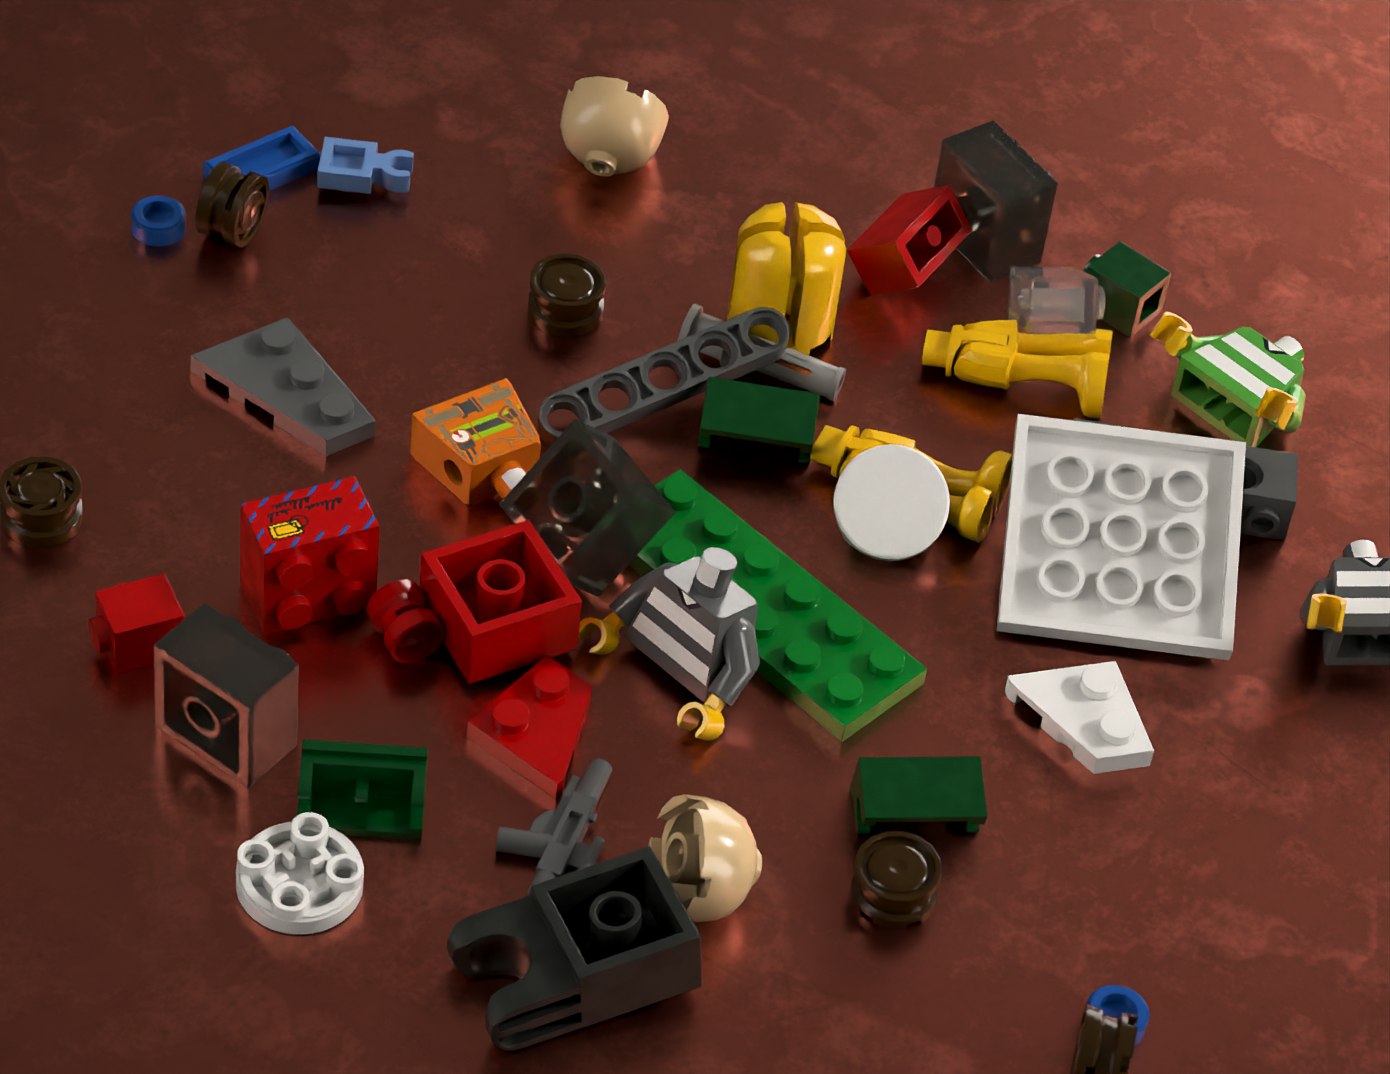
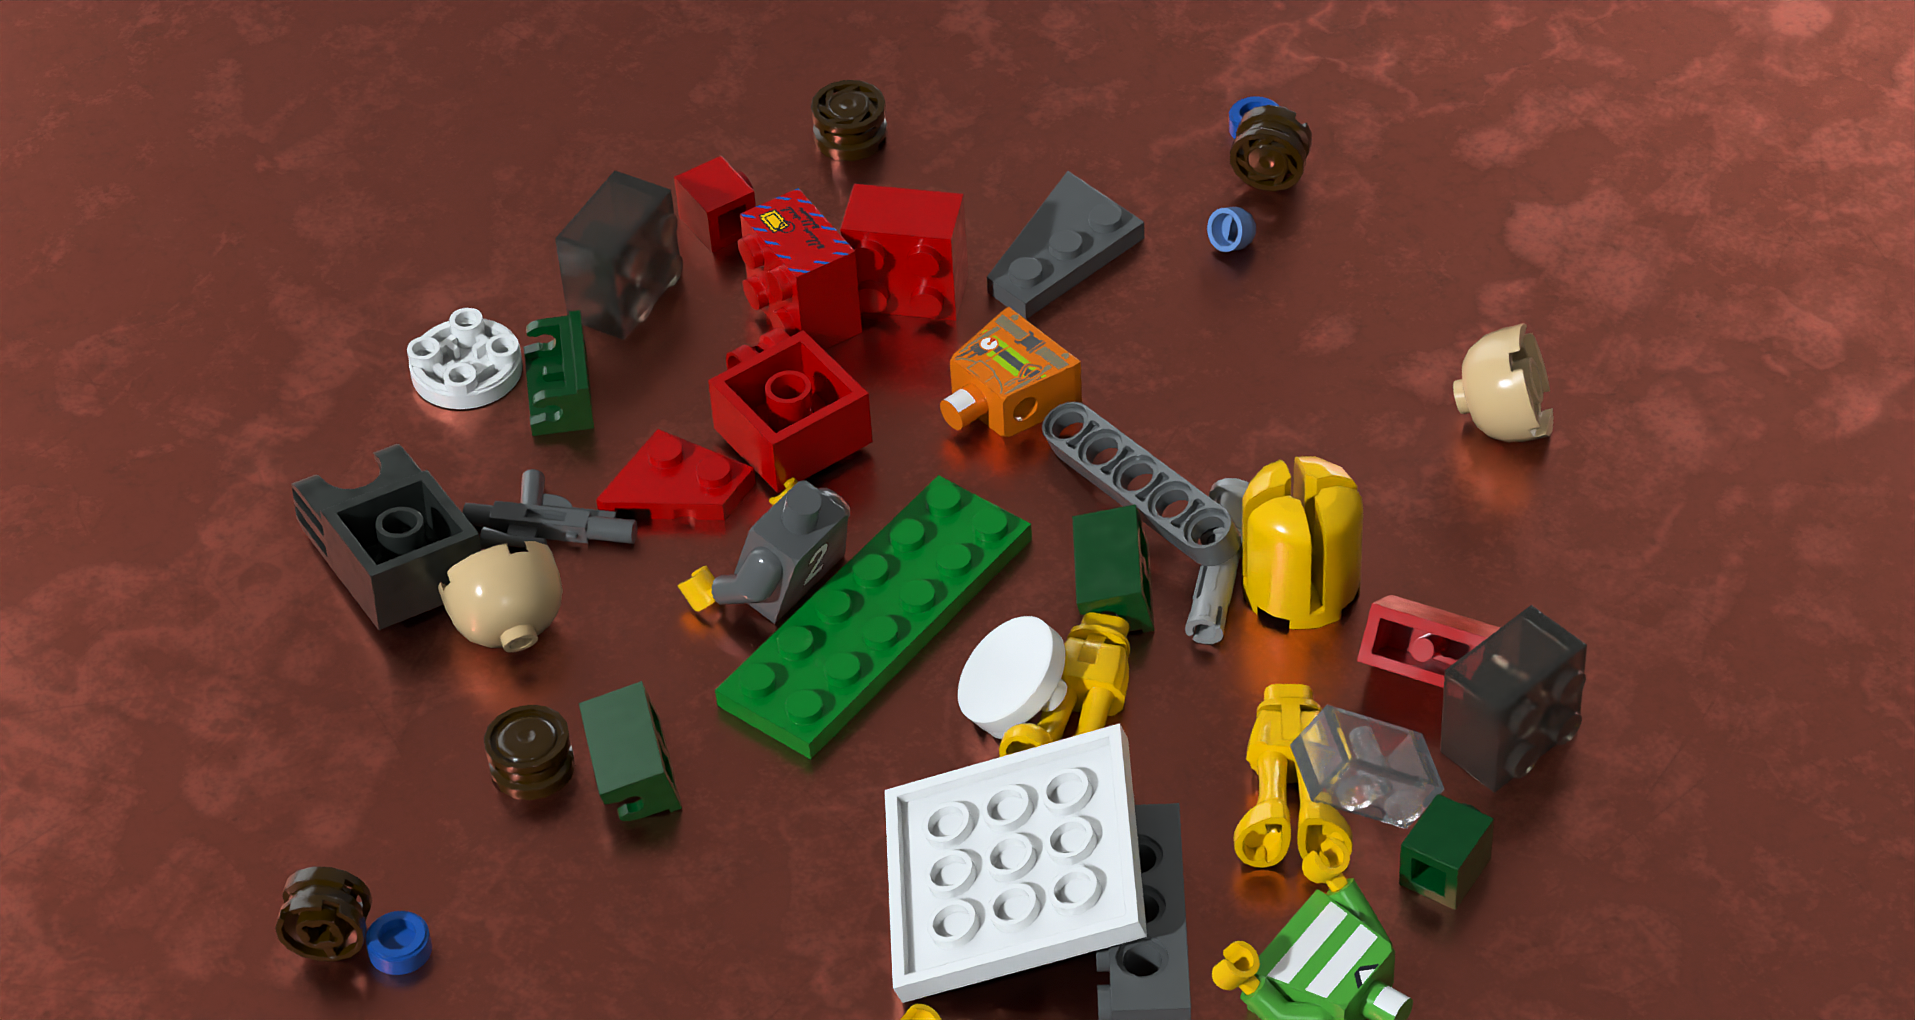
camera: 90 degrees right, 0 degrees up
blue tile [203,125,321,191] -> none
medium blue plate [317,137,414,194] -> none
clear smoke brick [499,419,676,597] -> none
dark brown wheel [528,253,606,338] -> none
white wing [1005,661,1154,774] -> none
none -> red brick [840,184,969,321]
none -> medium blue hinge [1207,207,1256,252]

